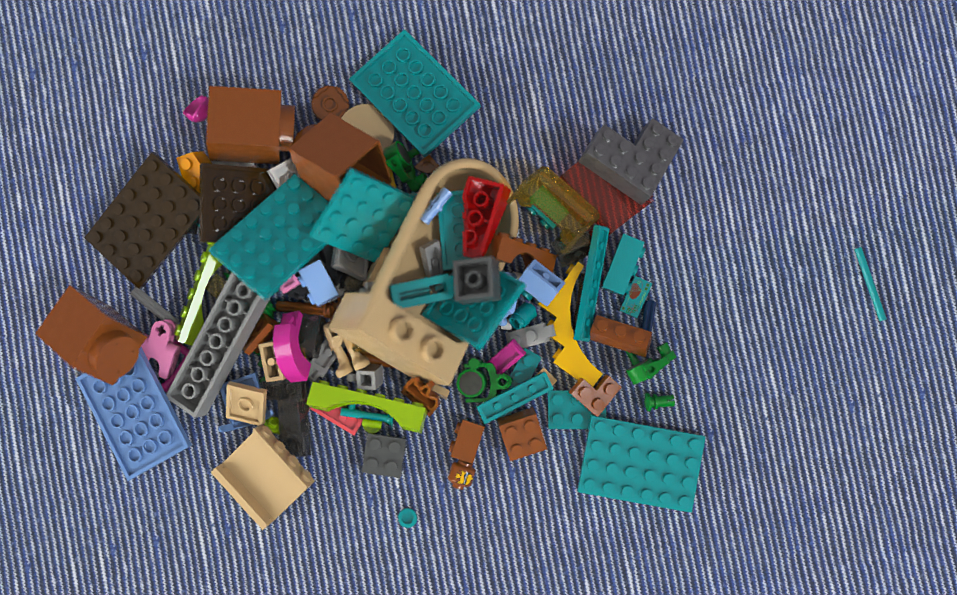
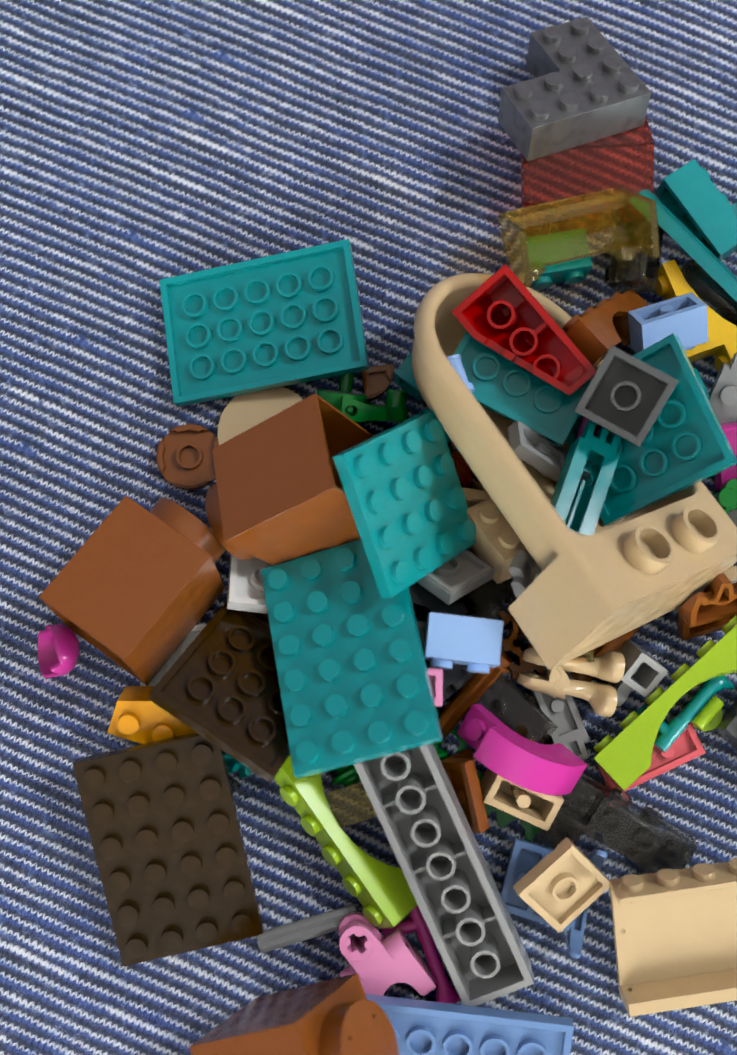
camera: 60 degrees left, 5 degrees down
lime plate [264,417,284,435] -> none

